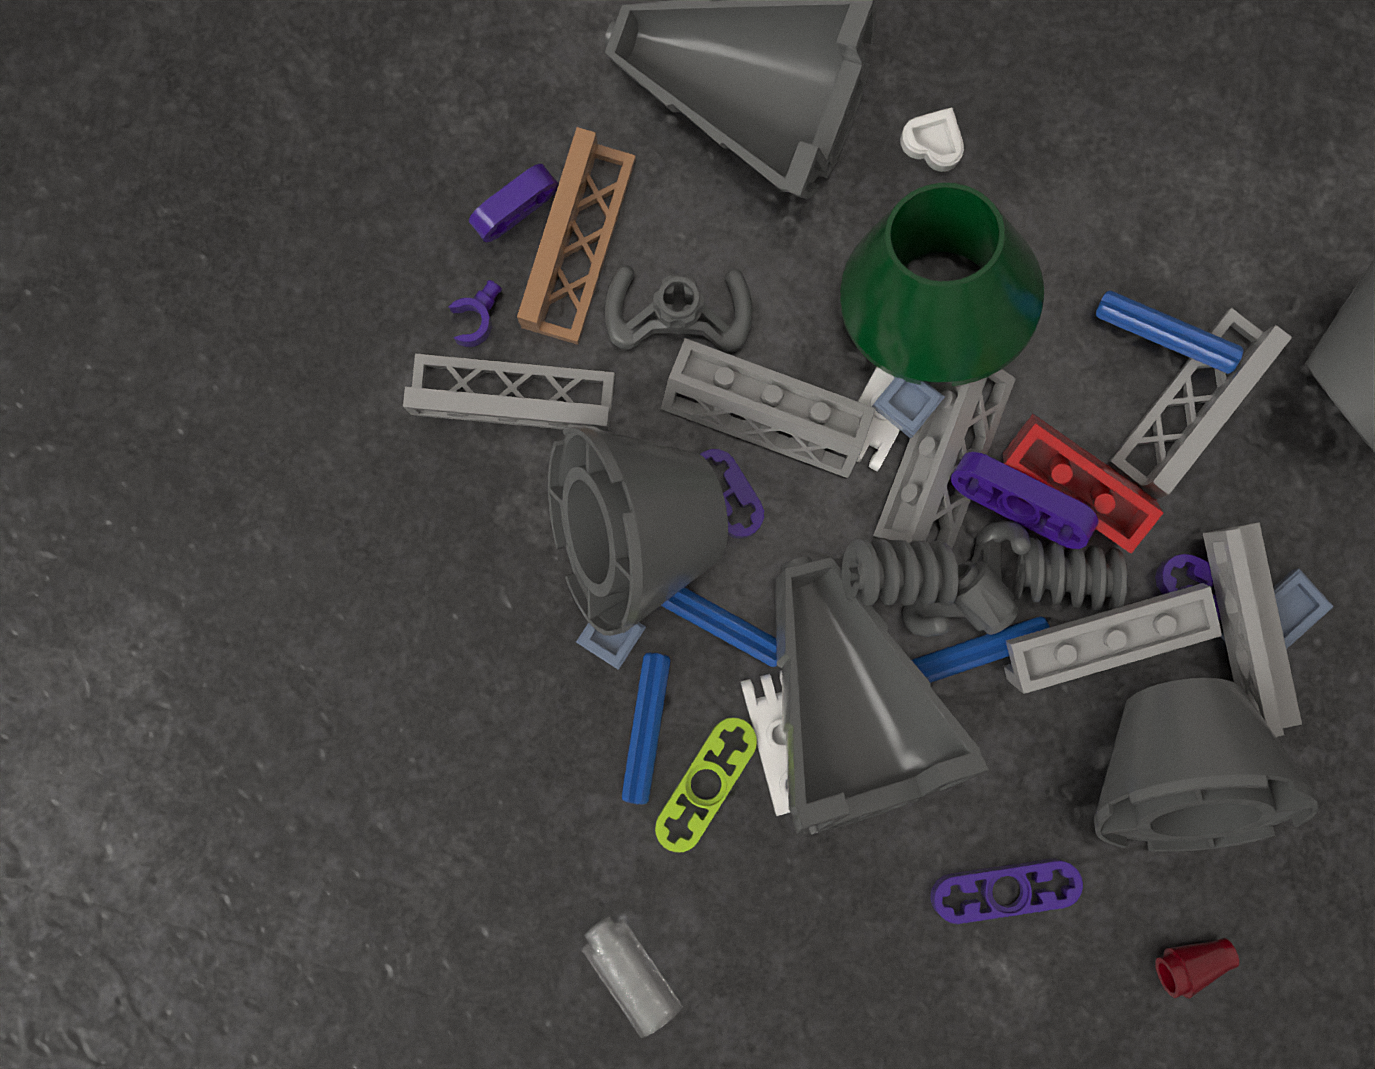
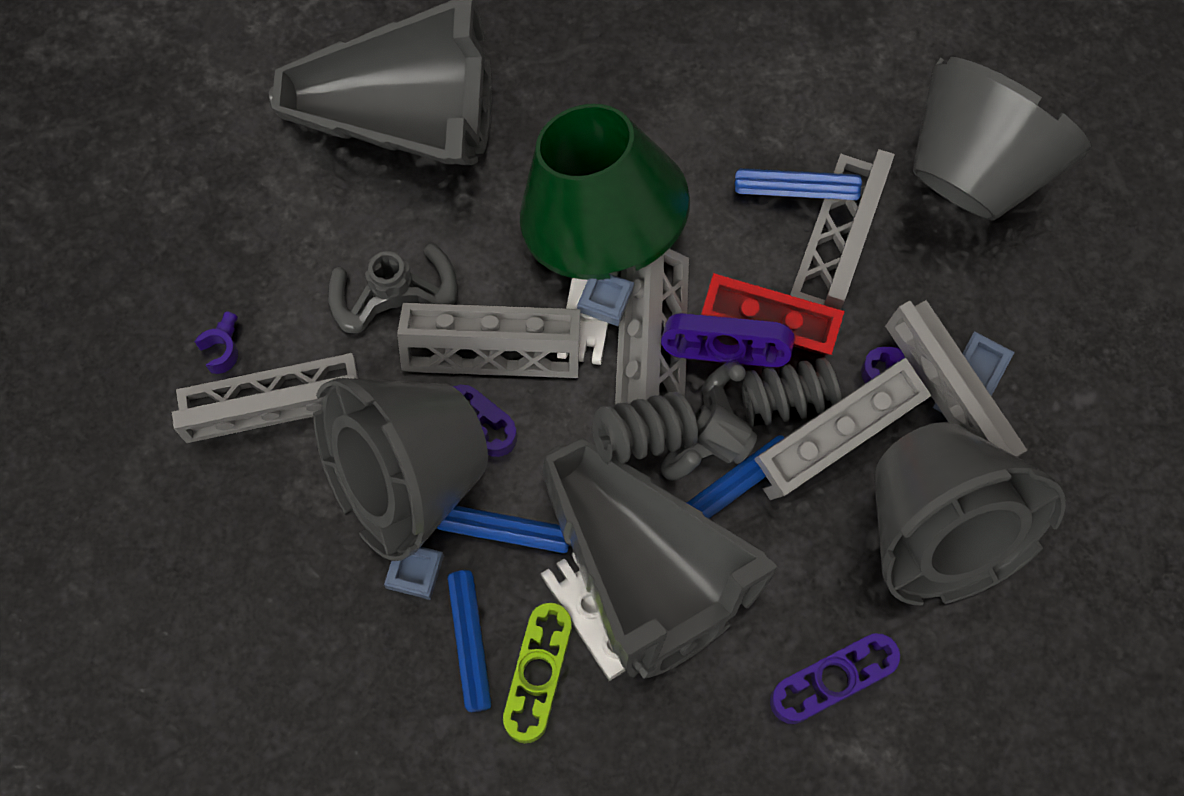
camera: 15 degrees left, 15 degrees down
dark purple beam [469,164,559,242] -> none
medium nougat fence [517,127,636,345] -> none
white tile [900,107,964,172] -> none
dark red cone [1155,938,1239,999] -> none

